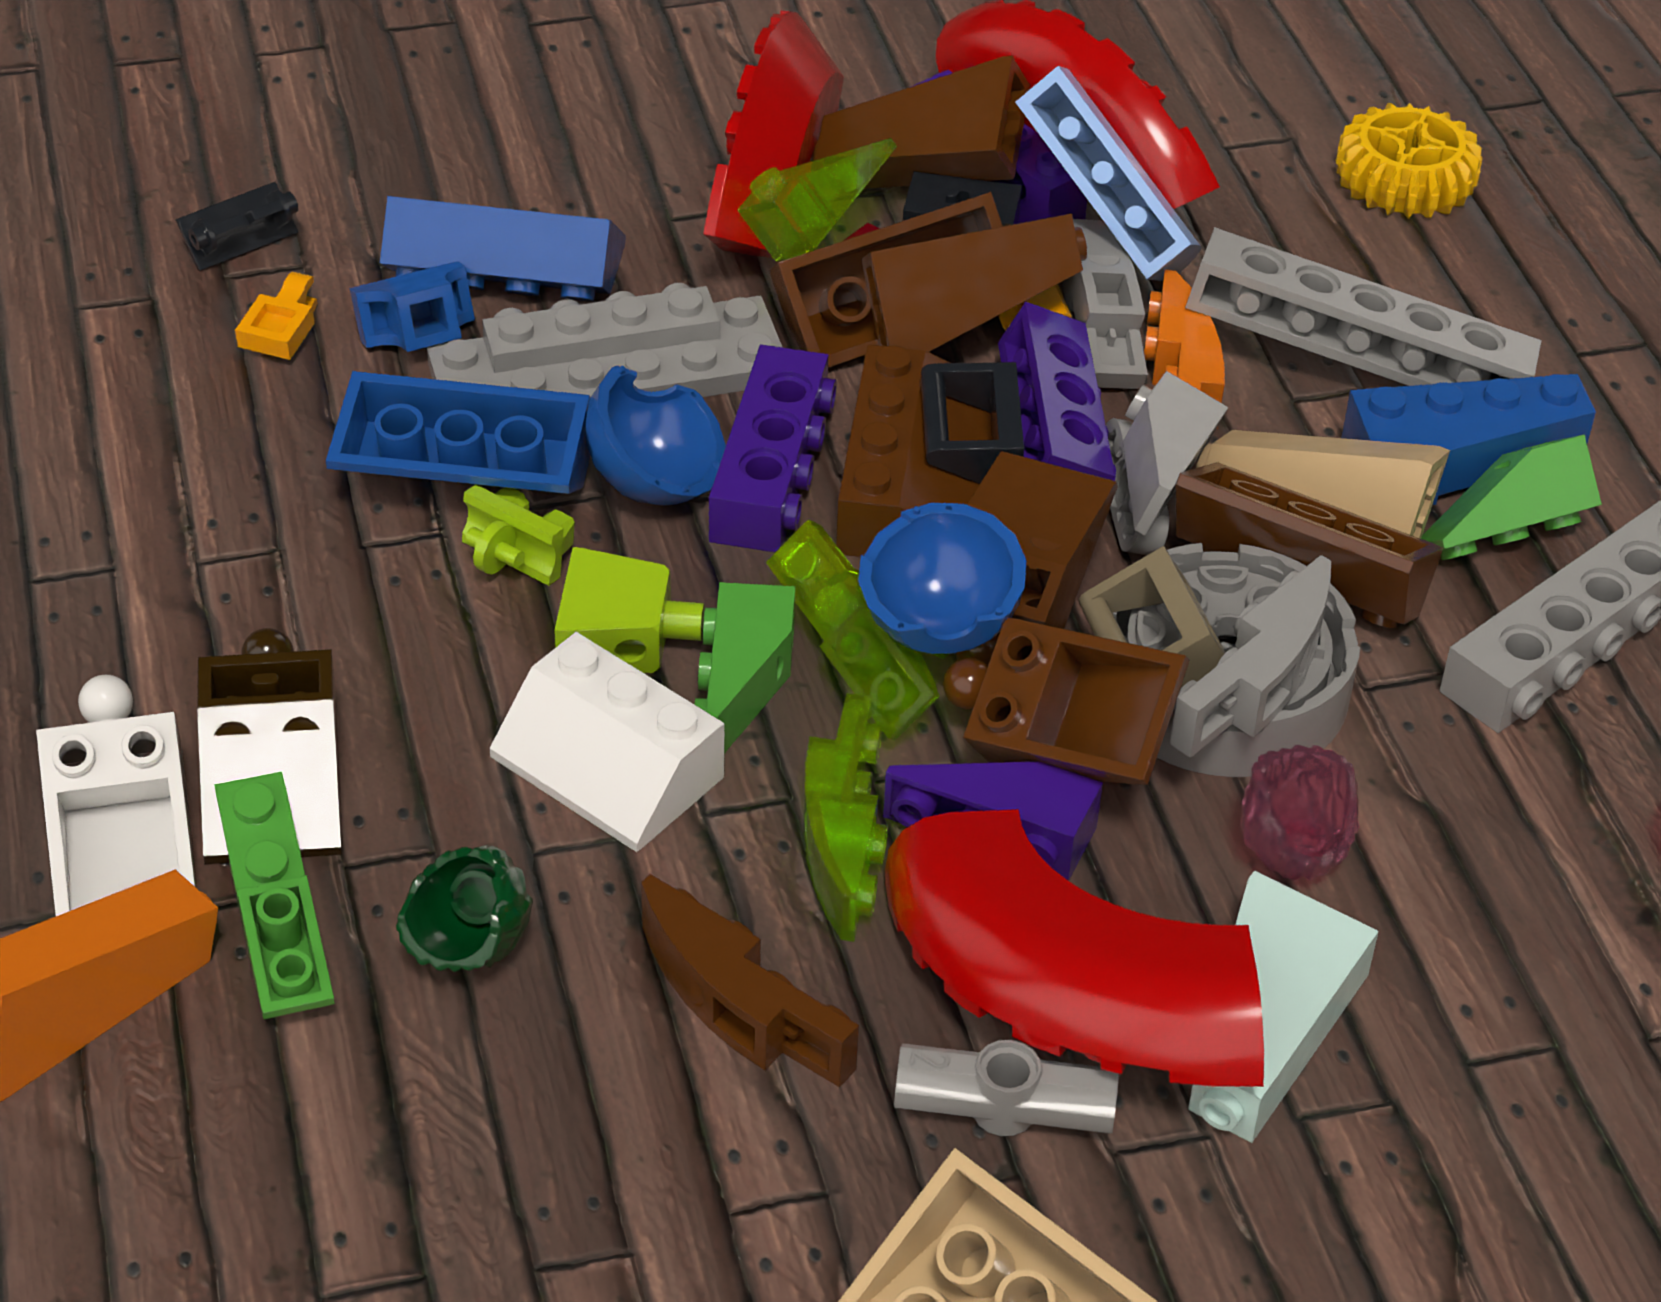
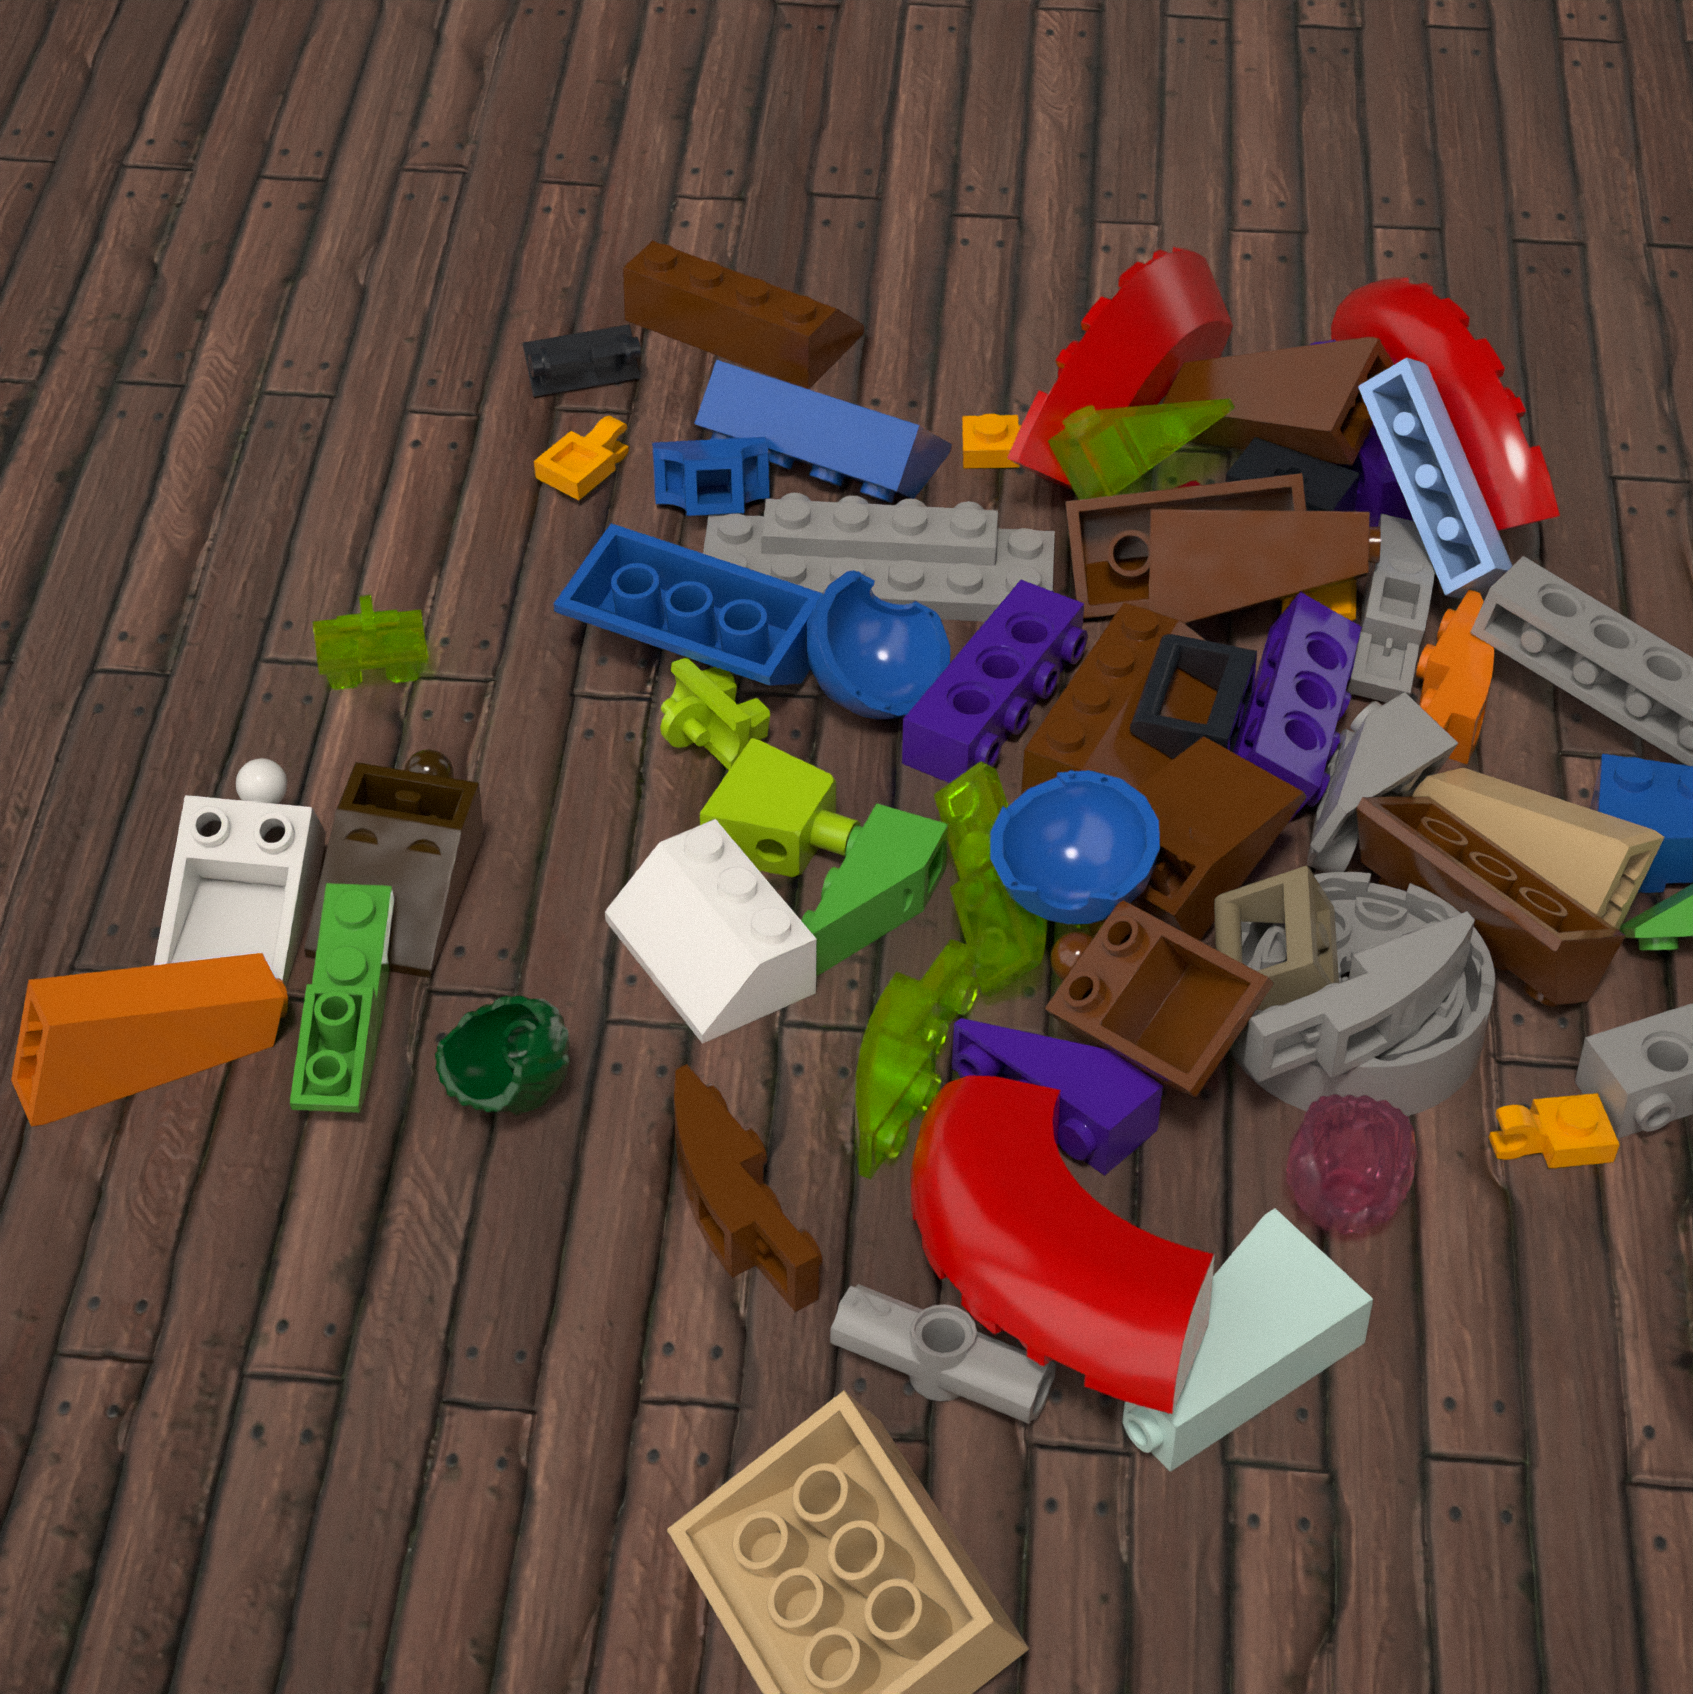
camera: 20 degrees right, 0 degrees up
none -> clear neon green hips [312,594,428,690]
none -> reddish brown slope [623,240,864,389]
none -> light orange plate [962,413,1021,469]
none -> light orange plate [1488,1093,1620,1168]

